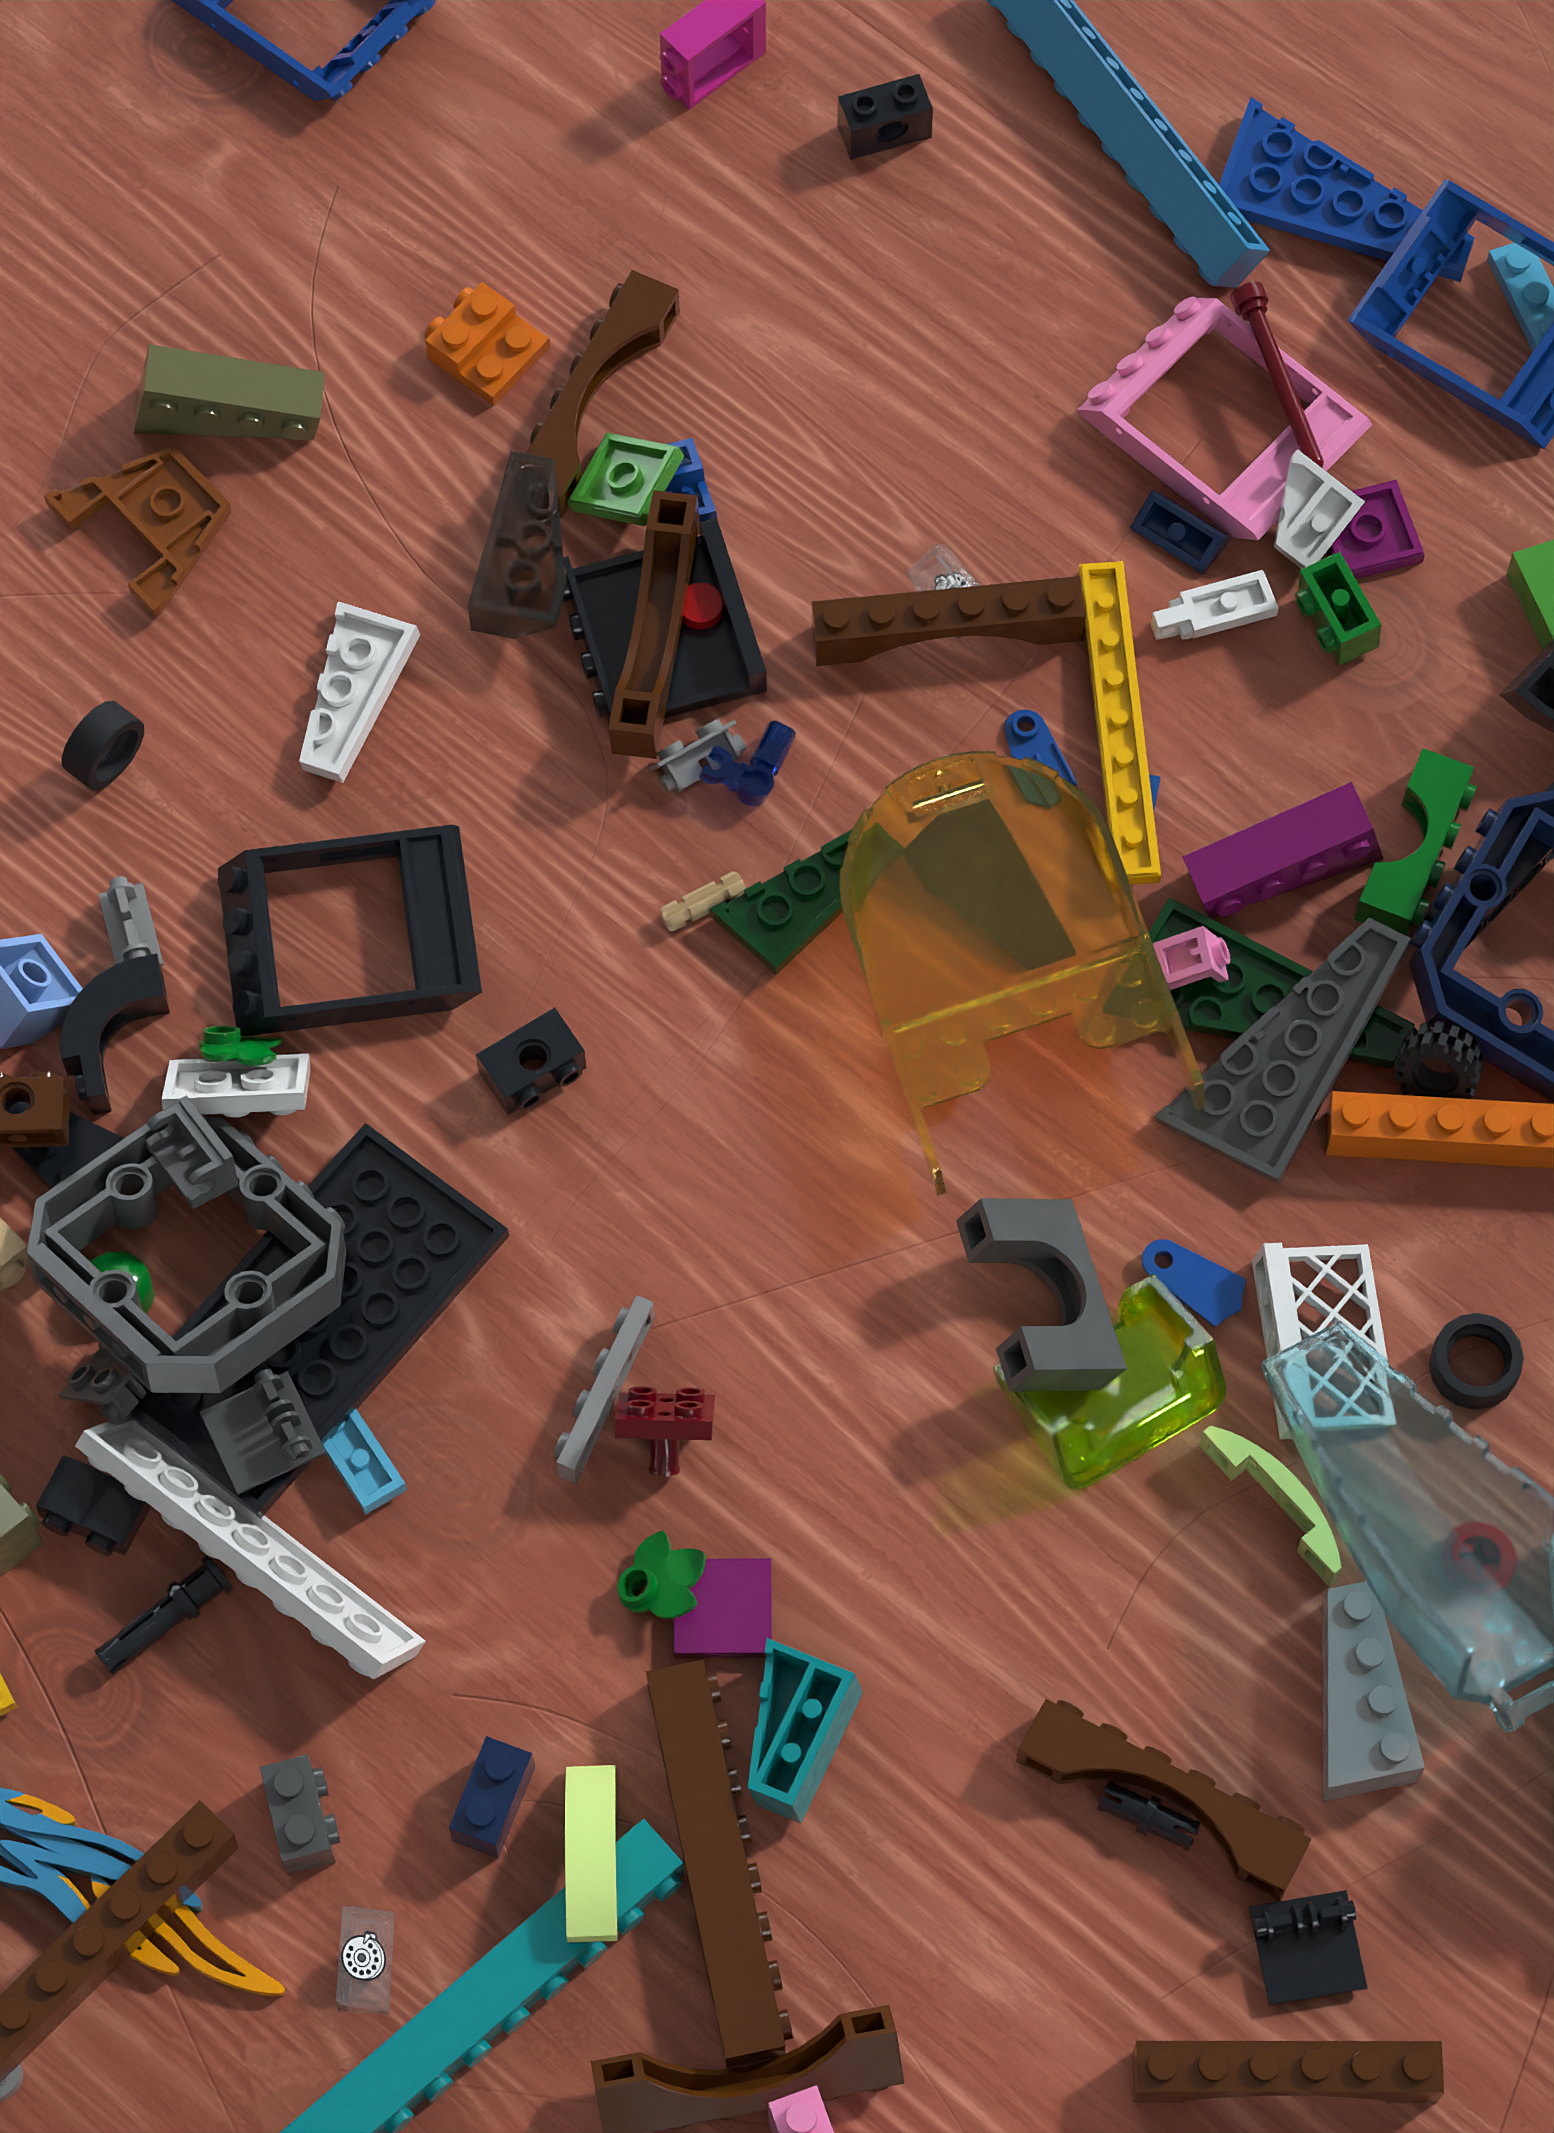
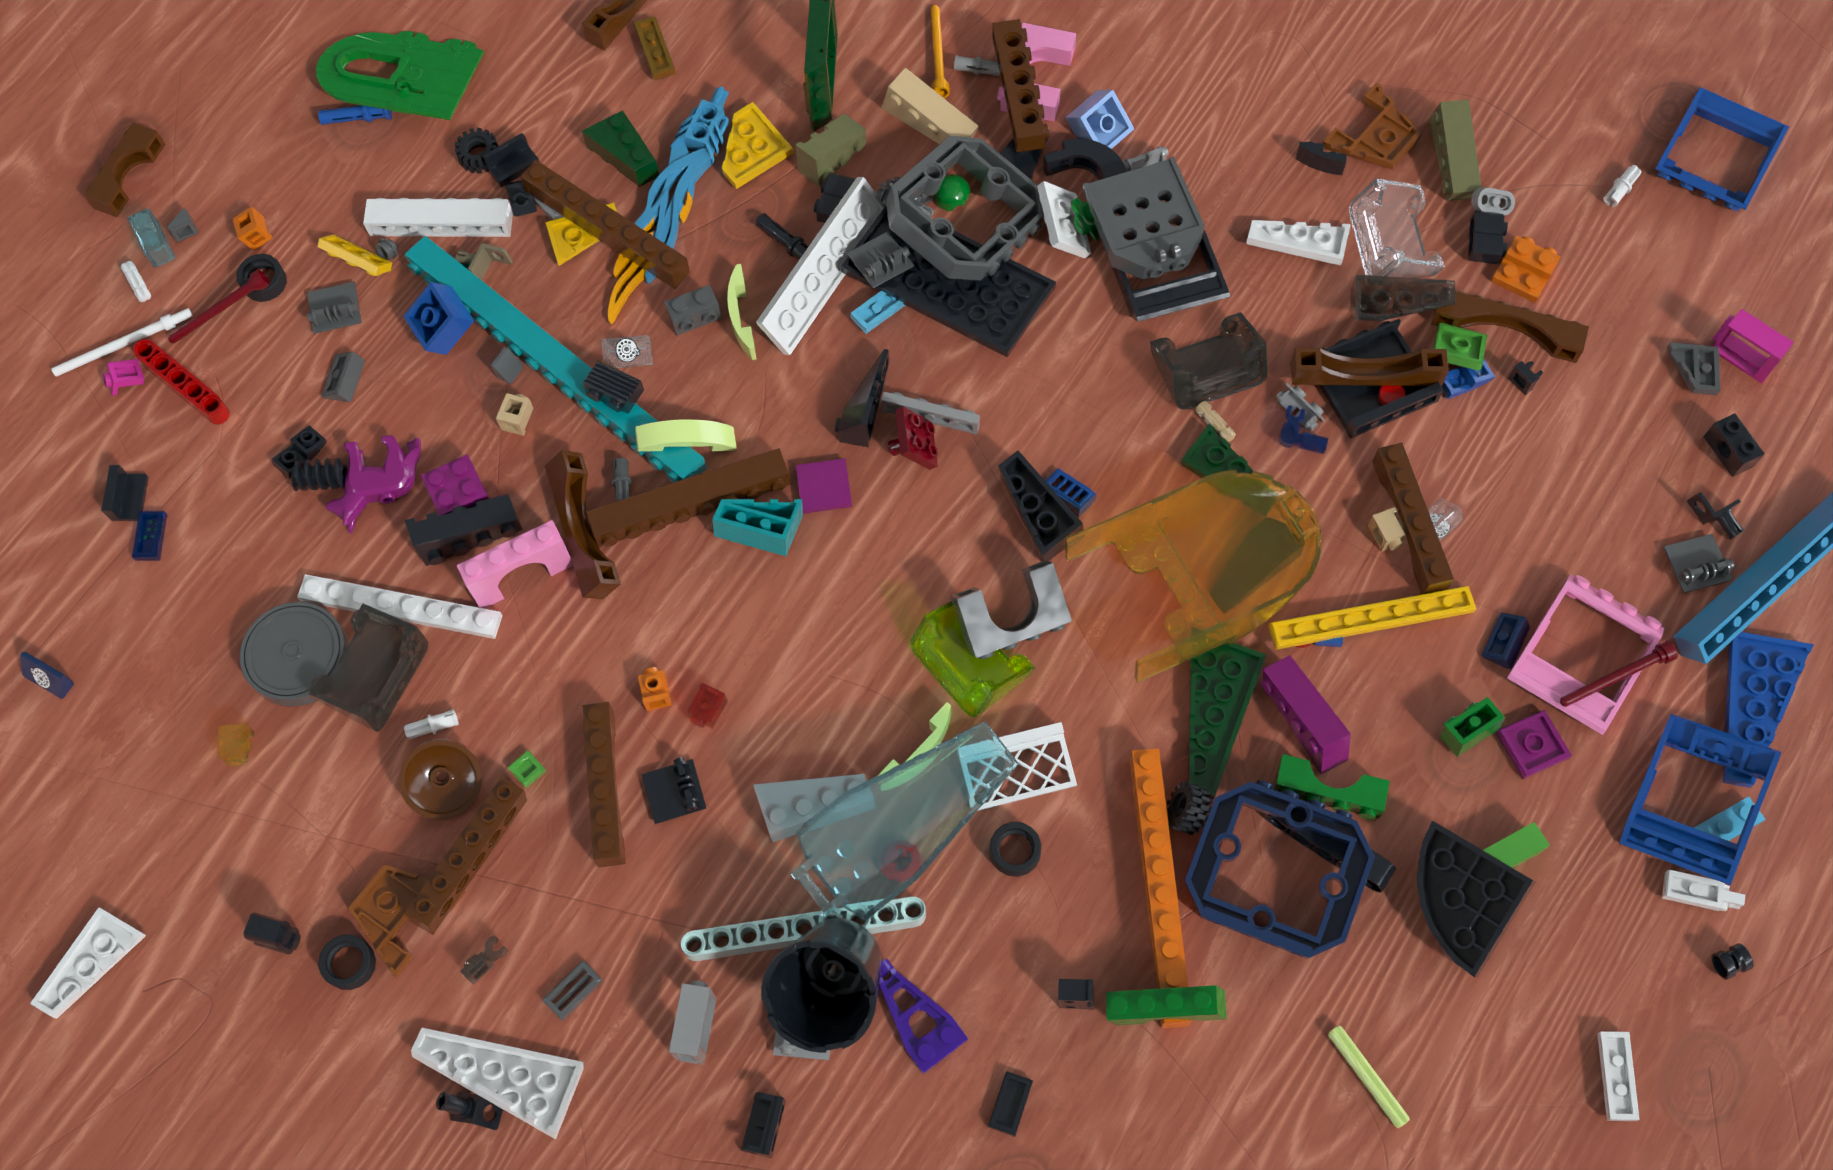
camera: 85 degrees right, 0 degrees up
black tyre [61,701,144,790] -> none
dark grey hinge [145,1095,239,1209] -> none
dark blue brick [449,1736,535,1858] -> none
black brick [476,1007,586,1115] -> none
green plate [617,1530,706,1619] -> none
blue piece [1005,710,1078,805] -> none
reddish brown arch [1016,1699,1312,1901] -> none
black pin [1097,1780,1201,1851] -> none
blue piece [1142,1239,1246,1327] -> none
white hinge [1150,570,1279,640] -> none
bright pink bracket [1152,926,1230,991] -> none
dark grey wing [1154,918,1411,1184] -> none
white wing [1273,449,1365,569] -> none
none -> yellow wing [545,203,617,266]
none -> black brick [583,360,644,414]
none -> dark grey axle [611,458,632,501]
none -> orange brick [638,667,672,711]
none -> clear red brick [687,683,728,729]
none -> yellowish green slope [728,264,757,360]
none -> black wedge [835,349,890,447]
none -> black wedge [998,450,1084,561]
none -> blue slope [1045,468,1096,518]
none -> dark grey hinge [1083,156,1205,279]
none -> clear smoke windscreen [1150,312,1268,410]
none -> black slope [1296,141,1347,175]
none -> clear windscreen [1349,178,1445,283]
none -> tan brick [1368,507,1405,552]
none -> black brick [1468,211,1508,264]
none -> light grey plate [1471,187,1515,215]
none -> black tile [1508,361,1543,395]
none -> white axle [1603,165,1641,207]
none -> dark grey hinge [1663,534,1735,593]
none -> dark grey wing [1667,342,1720,395]
none -> black bracket [1687,492,1745,539]

